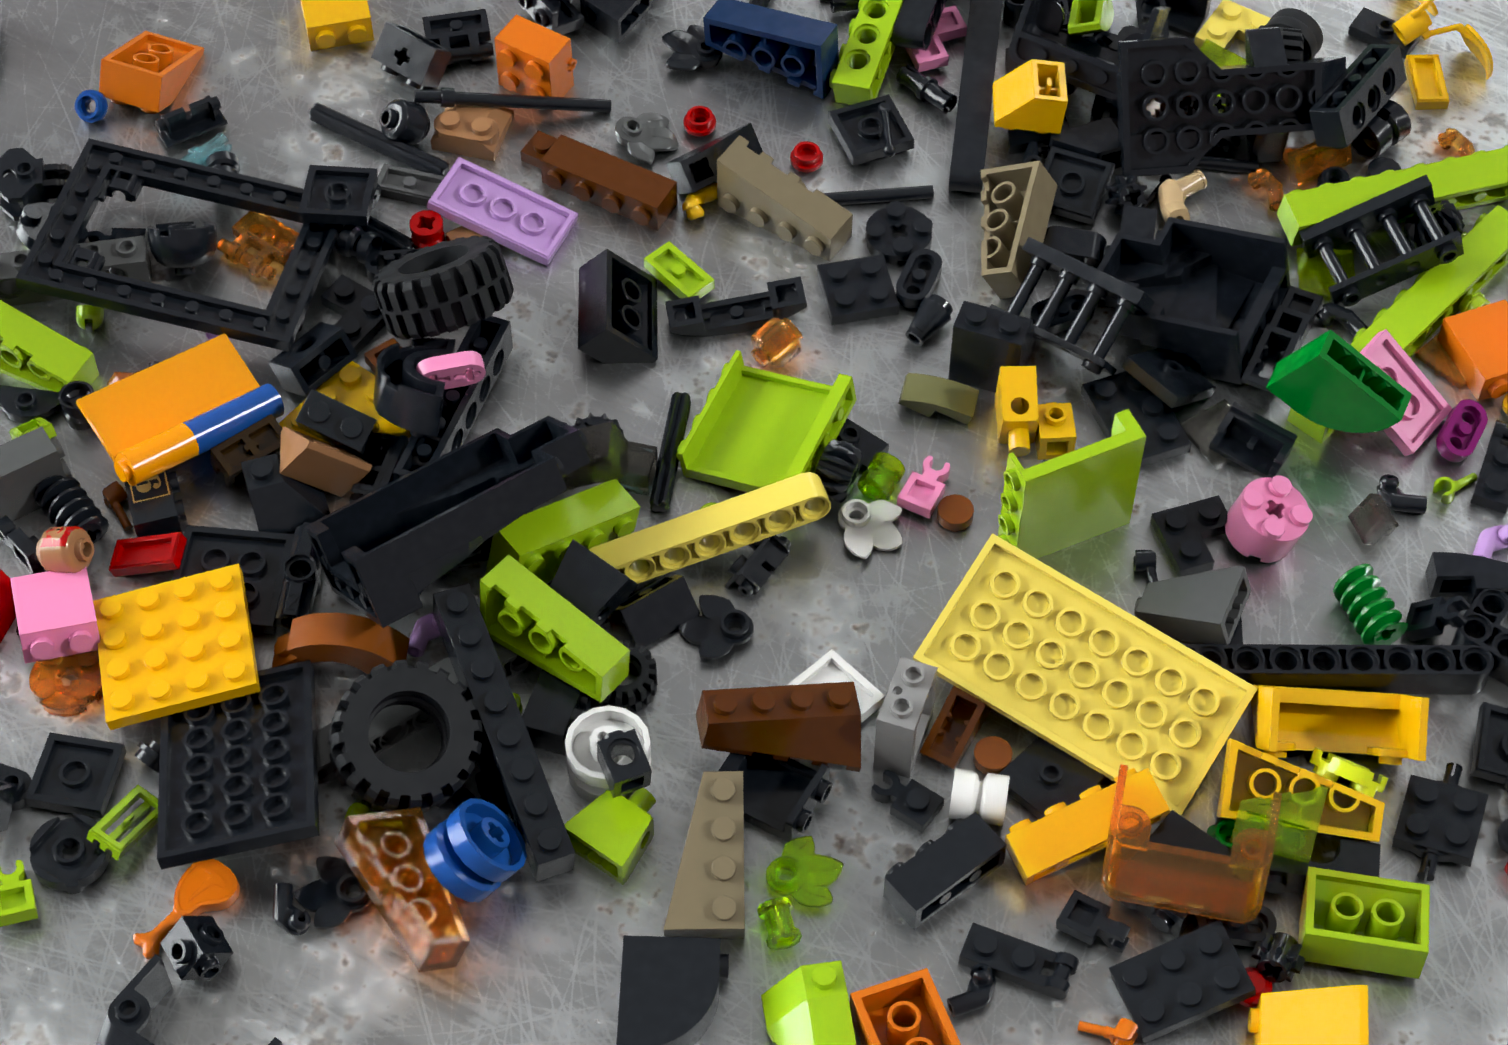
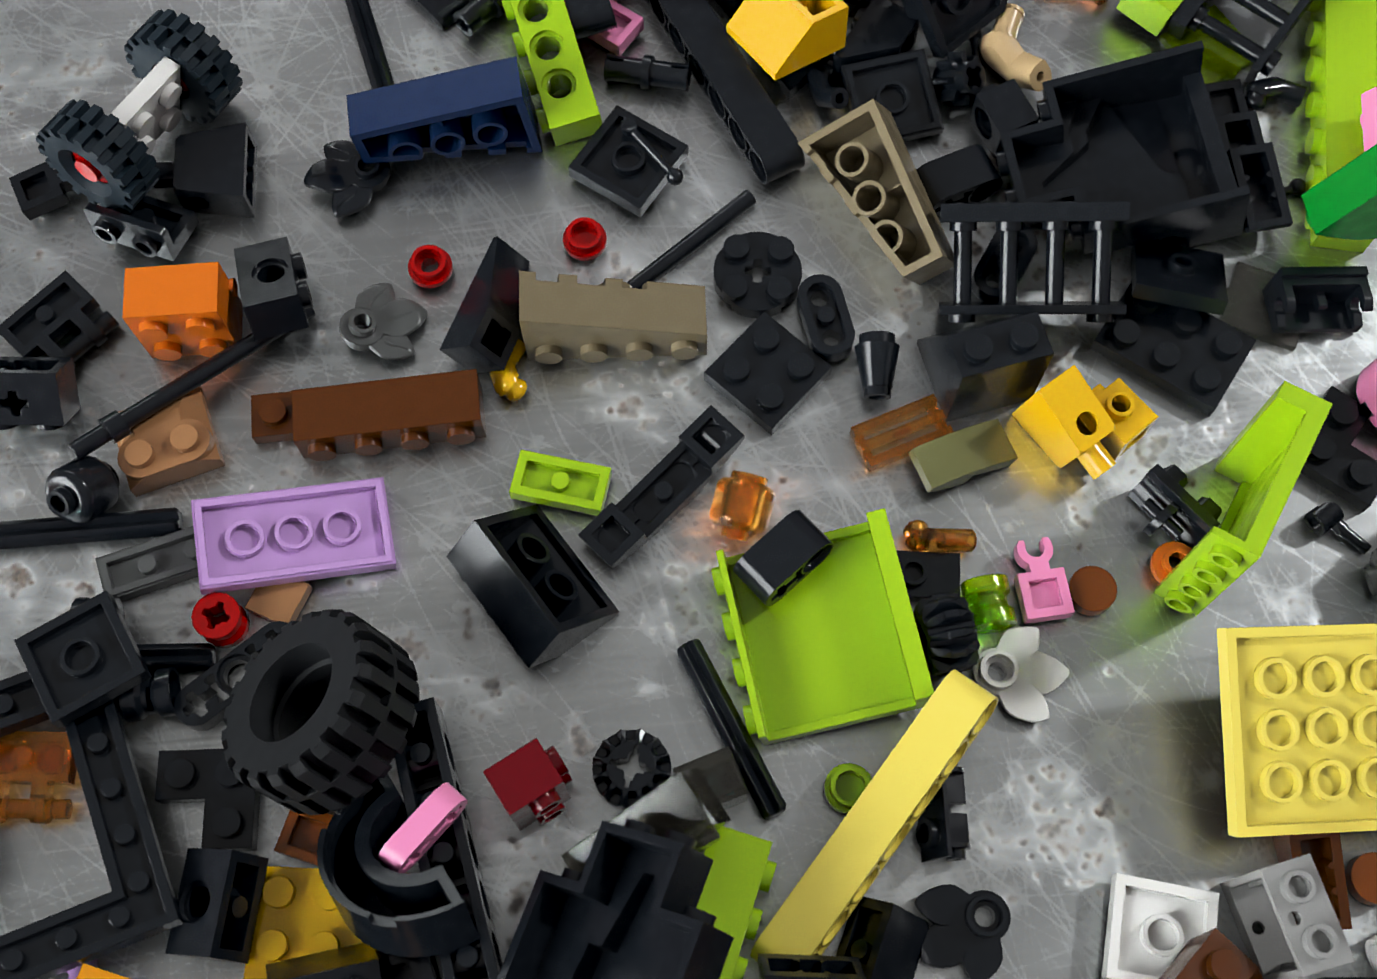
camera: 35 degrees left, 15 degrees up
none -> black brick [234,236,314,341]
none -> dark red brick [483,738,573,831]
none -> black beam [733,509,834,607]
none -> clear orange tile [850,394,954,472]
none -> clear orange arm [903,520,977,553]

